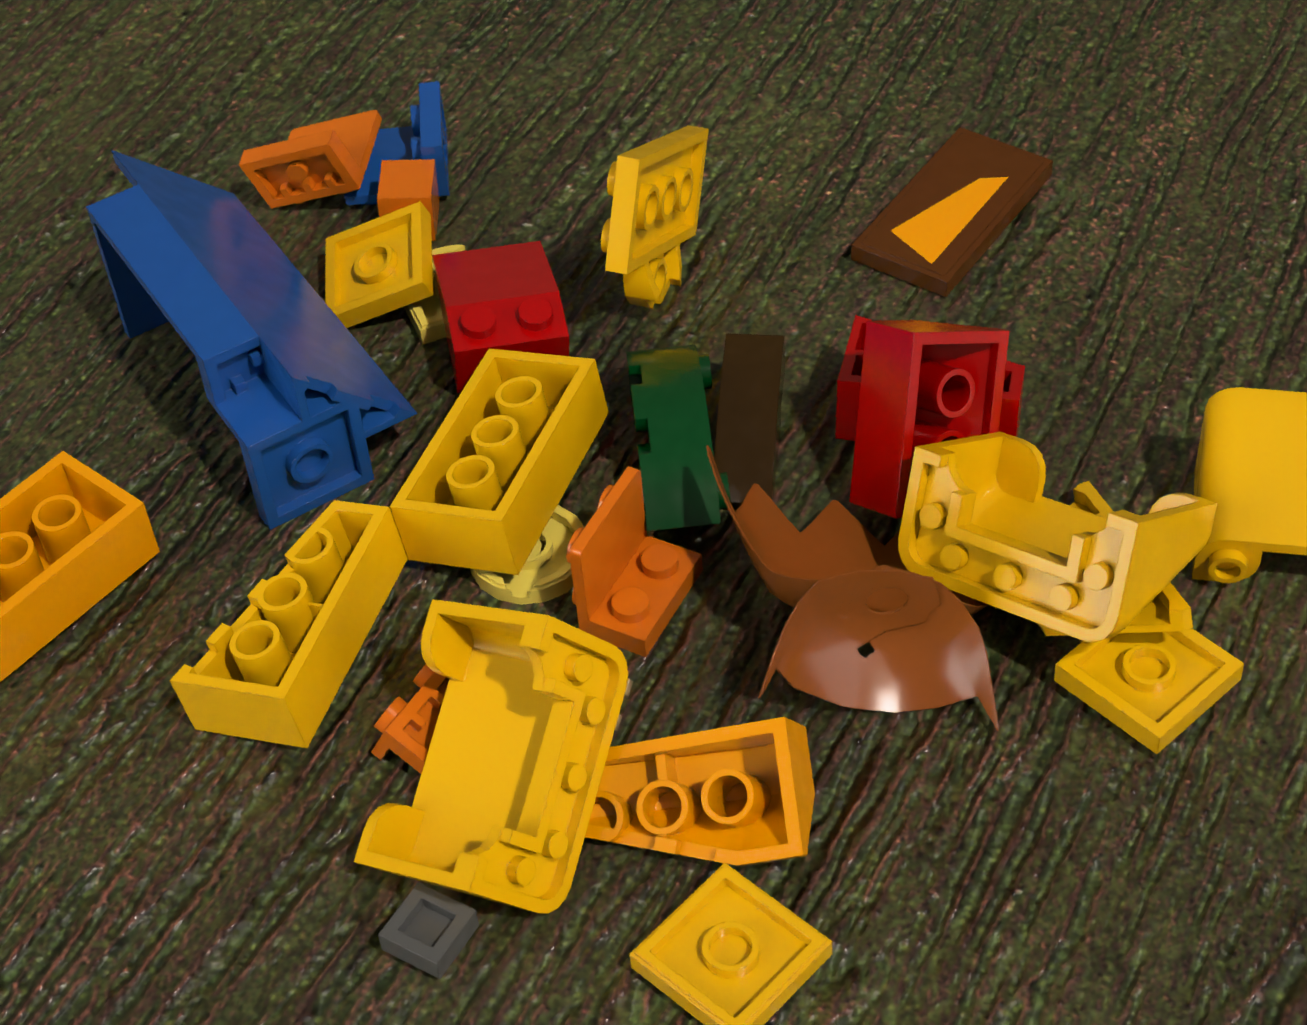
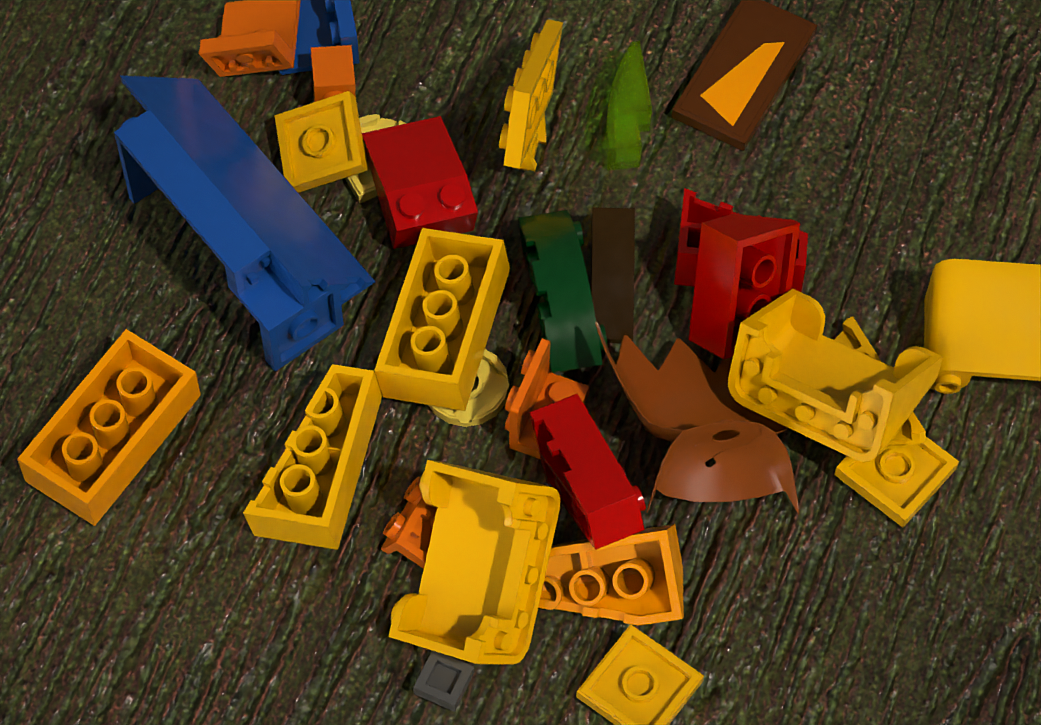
camera: 10 degrees left, 15 degrees up
none -> red wedge [529,393,646,550]
none -> clear neon green slope [605,41,652,170]

